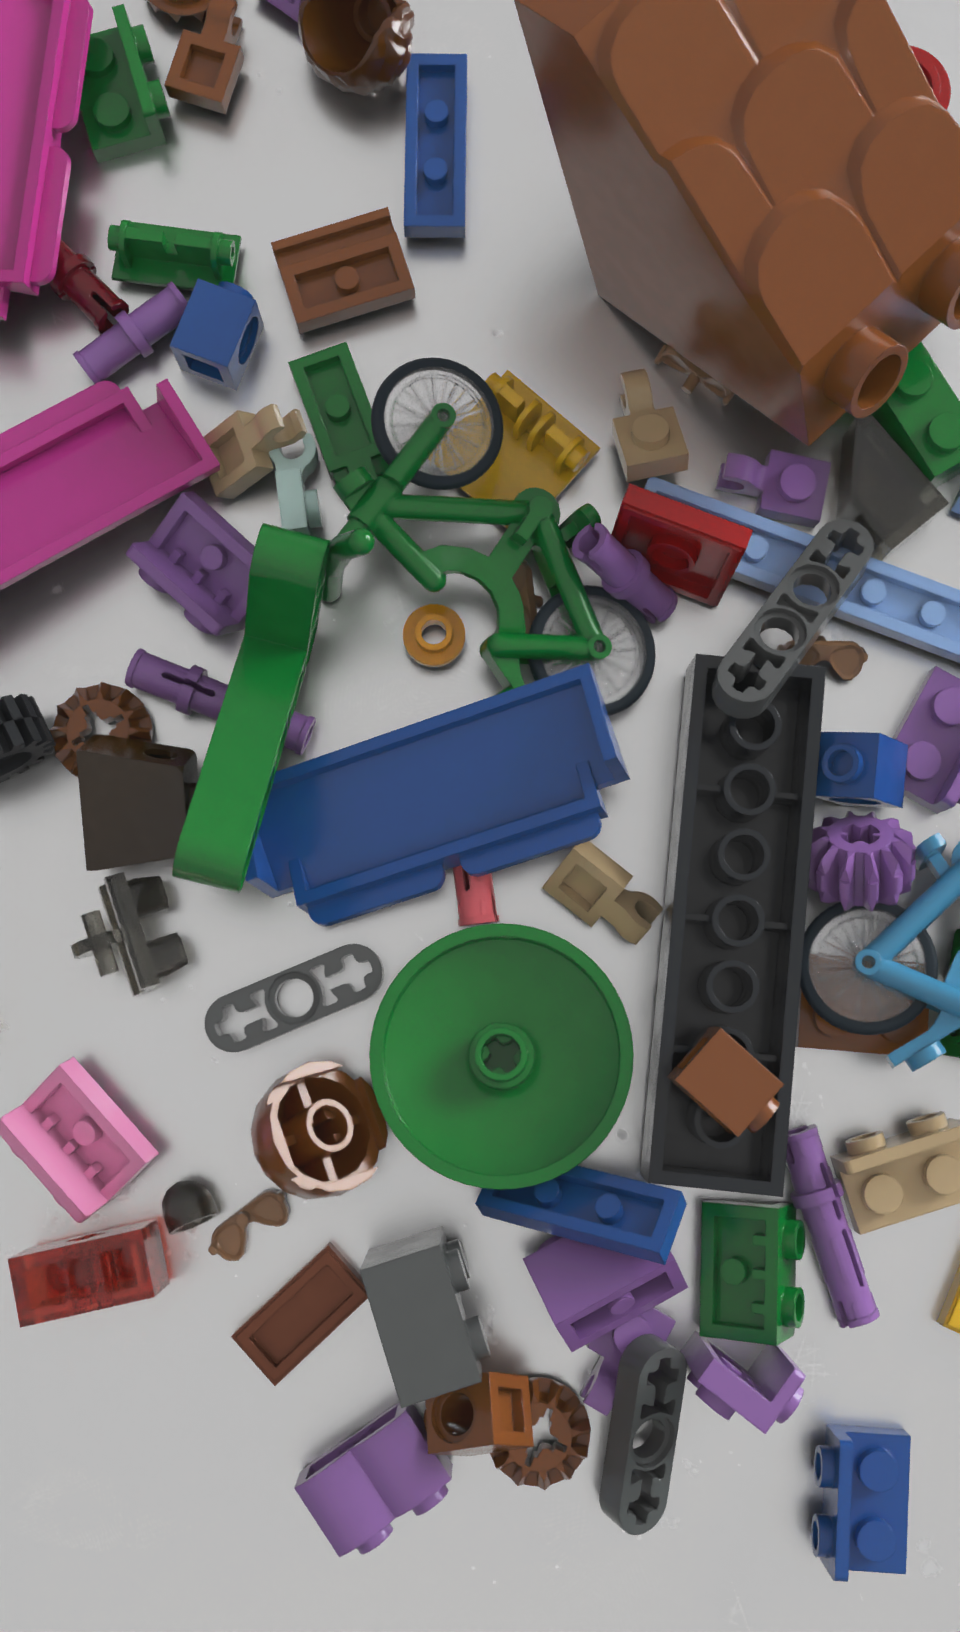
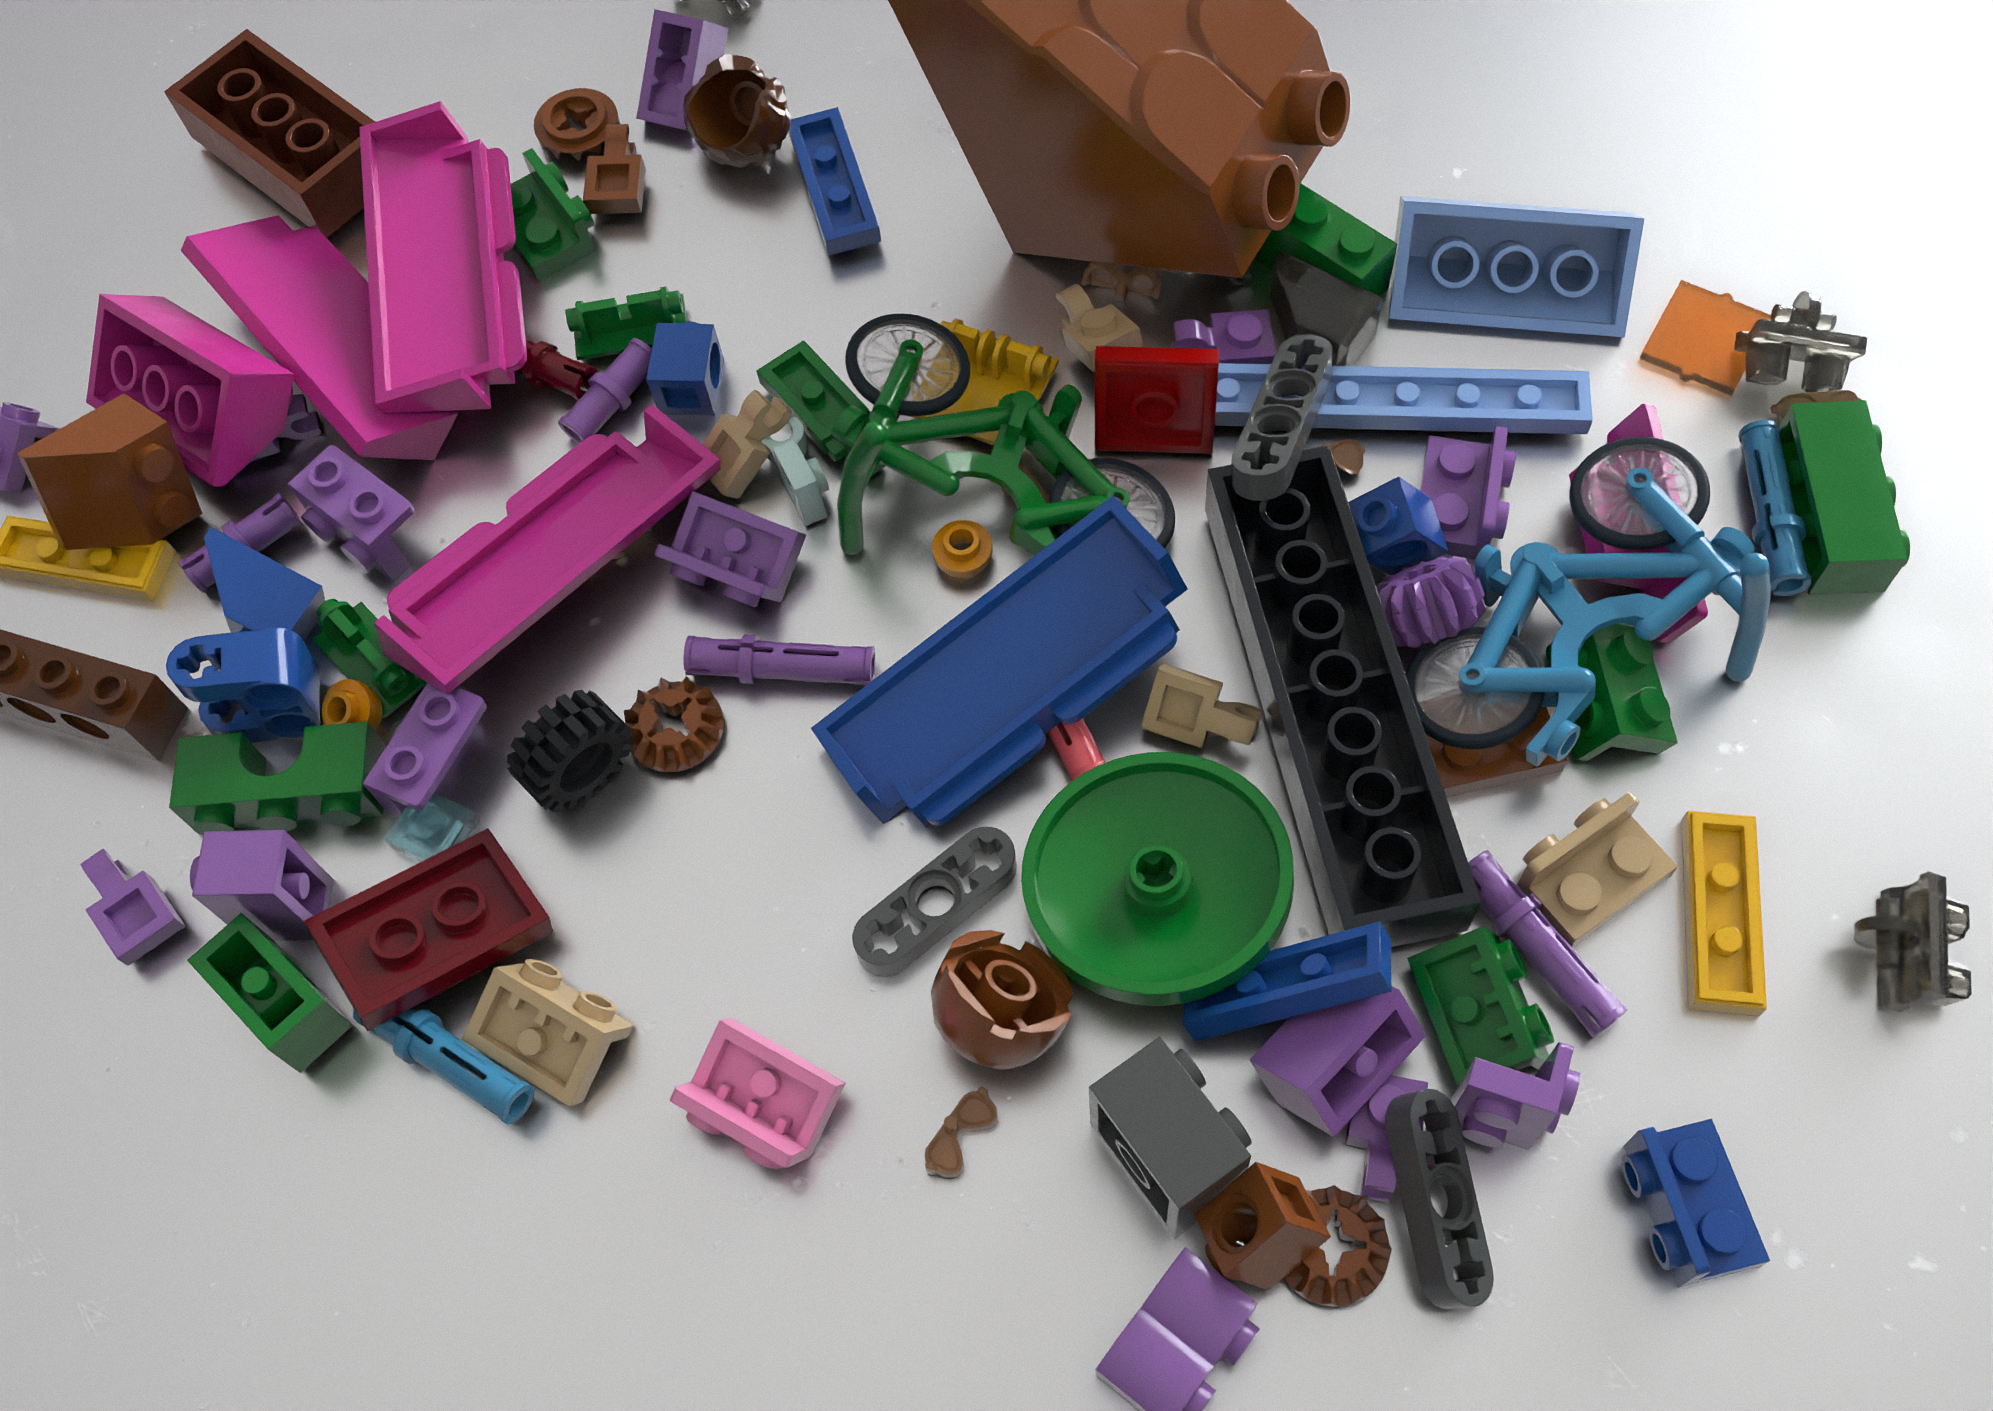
camera: 10 degrees left, 20 degrees down
clear red brick [8,1219,170,1328] -> none
clear smoke hips [71,872,188,996] -> none
dark brown torso [76,734,198,871] -> none
clear smoke hinge [162,1180,219,1235] -> none
green beam [172,523,330,893] -> none
copper tile [231,1242,368,1386] -> none
dark orange plate [271,207,416,334] -> none
medium lavender pin [572,523,678,624] -> none
dark orange brick [667,1027,784,1137] -> none

